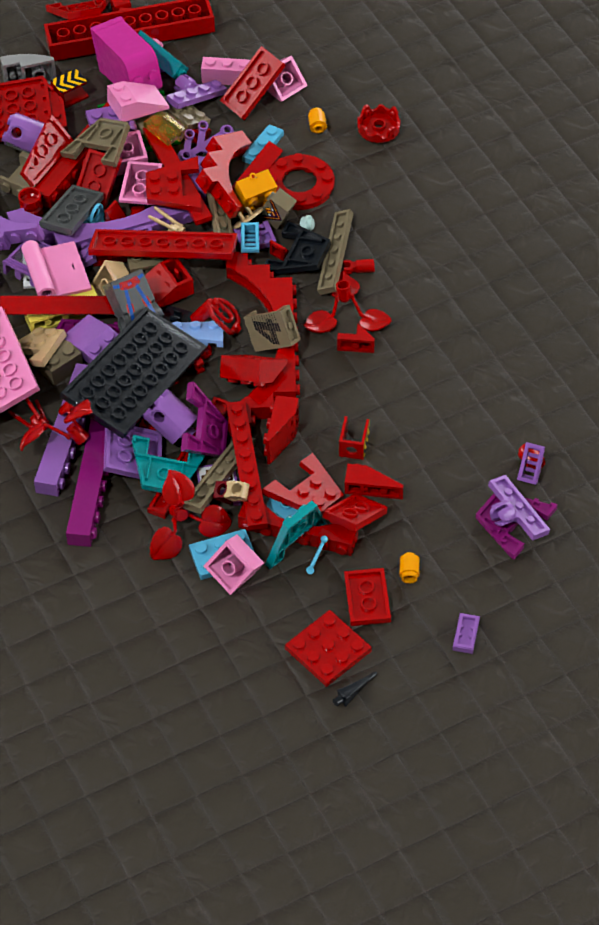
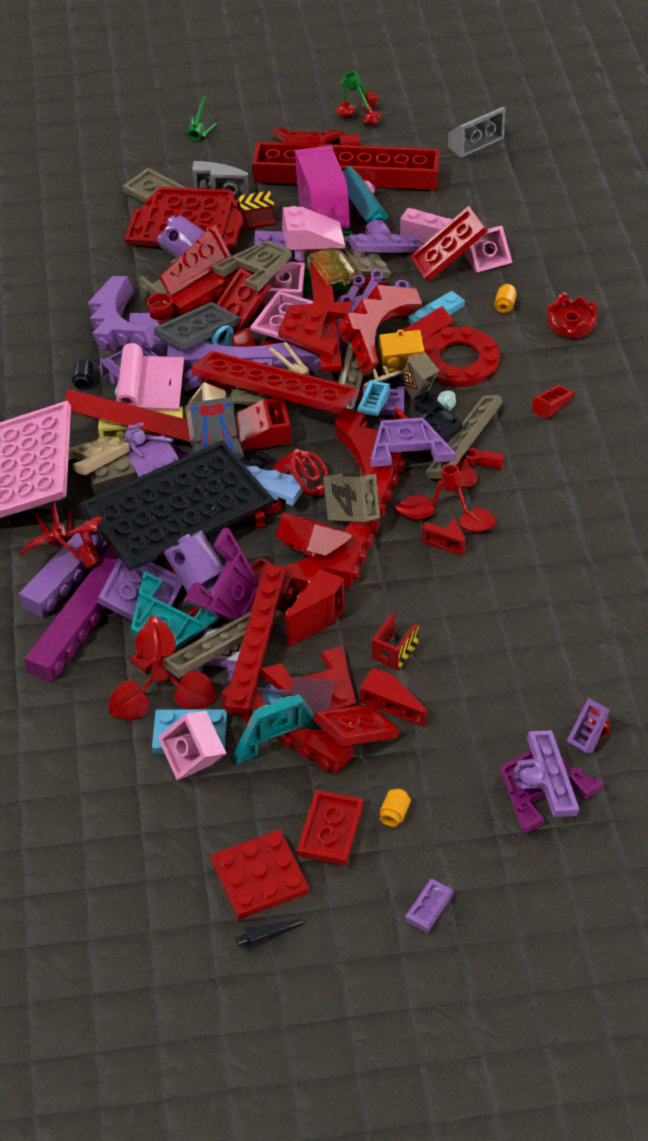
camera: 20 degrees right, 5 degrees down
tan leg [213,481,250,504] -> none
medium azure hinge [306,535,328,574] -> none
none -> medium lavender plant [125,422,173,458]
none -> piece [255,676,334,714]
none -> medium lavender wing [370,418,456,467]
none -> red slope [531,385,575,419]

